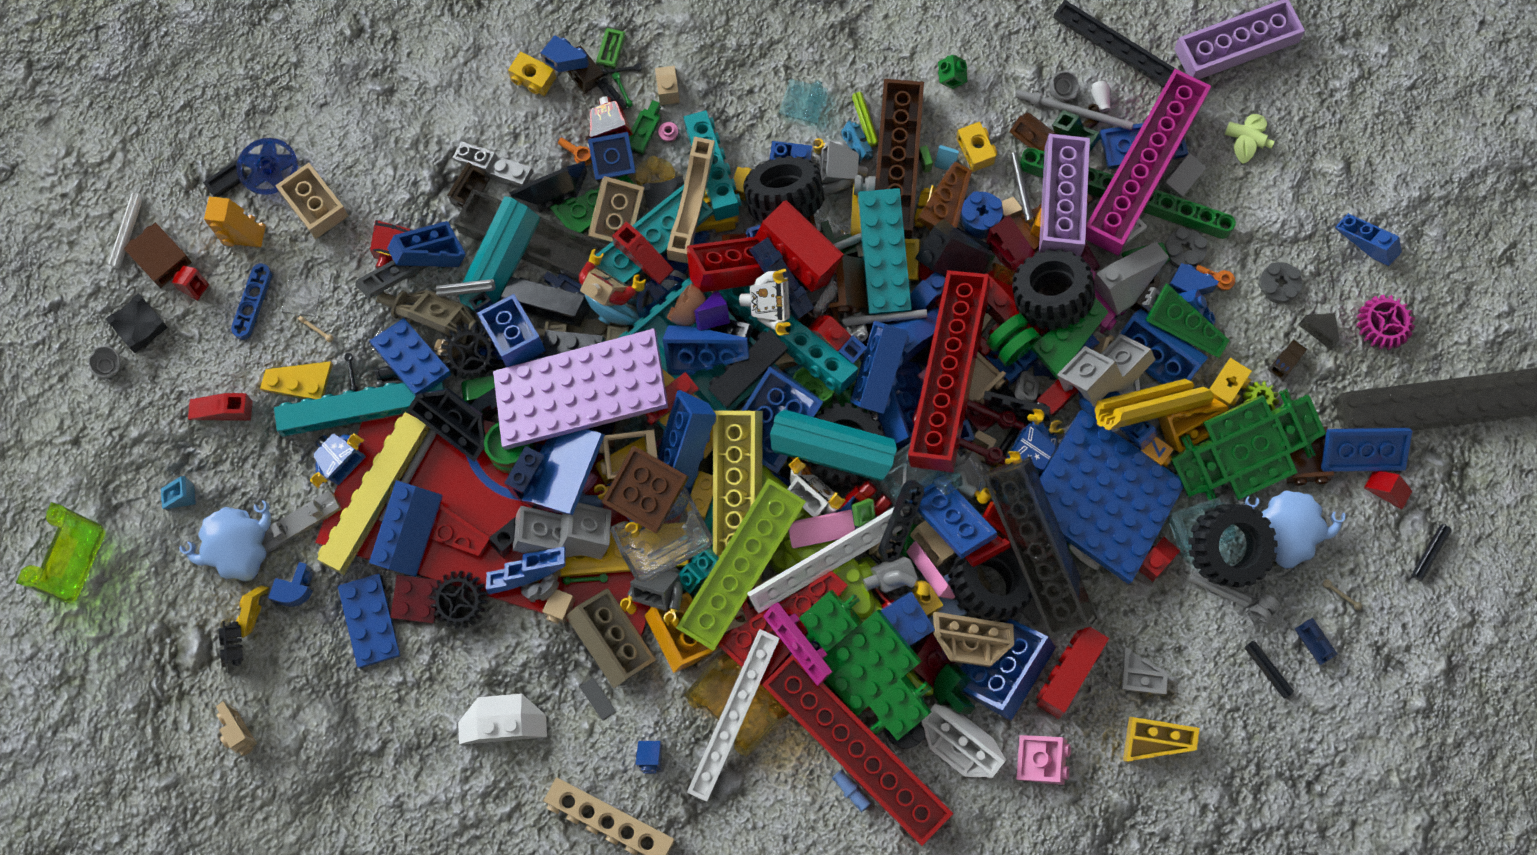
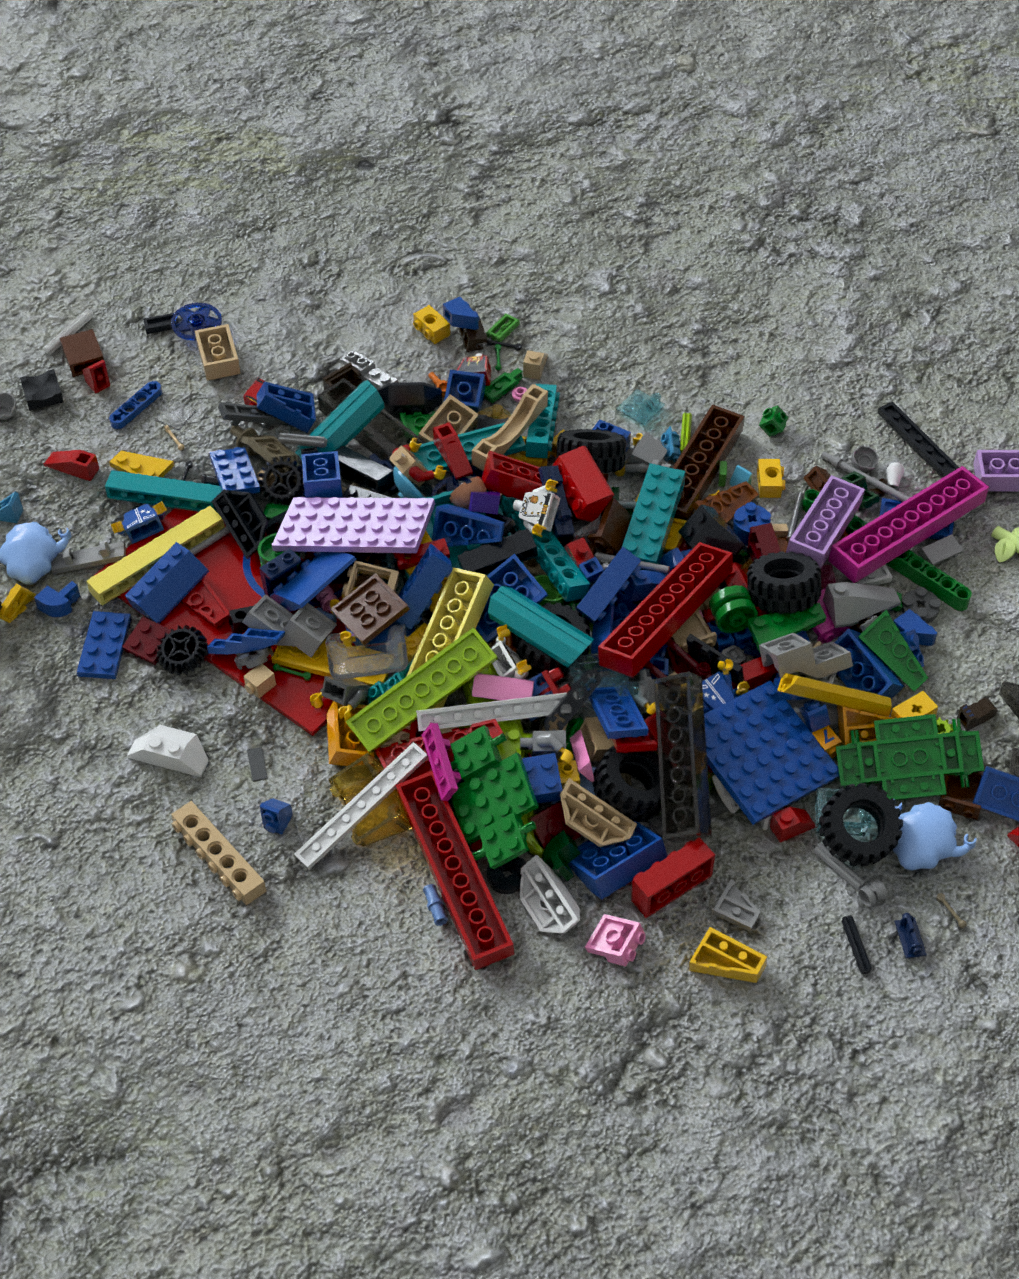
camera: 20 degrees right, 20 degrees down
light orange wedge [204,196,266,248] -> none
dark tan slope [566,588,656,688] -> none
black axle [597,78,627,110] -> none
bright green tile [852,498,875,527] -> none
orange plate [1196,265,1235,290] -> none
dark grey plate [1259,262,1302,304] -> none

